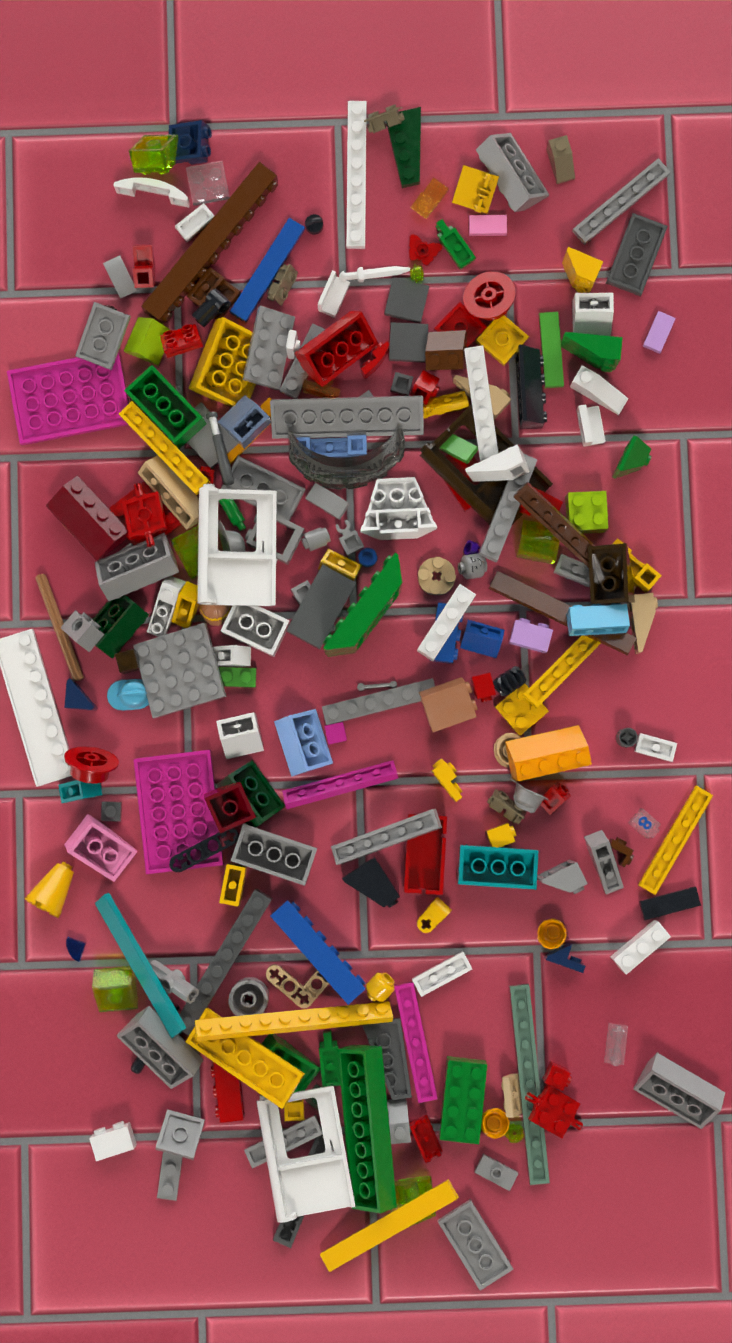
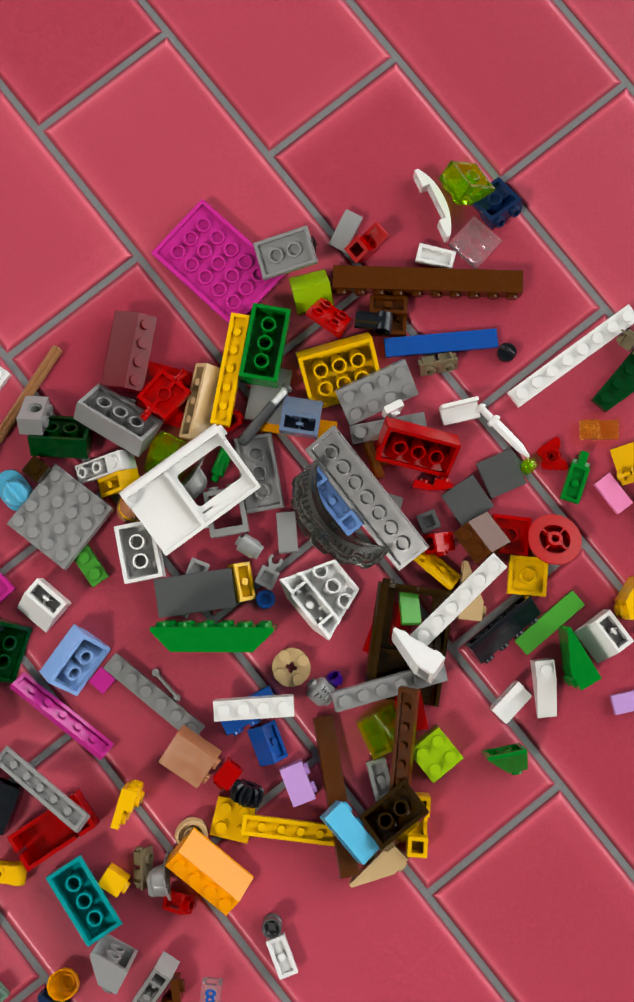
camera: 50 degrees right, 0 degrees up
white slope [213,645,251,667] -> none

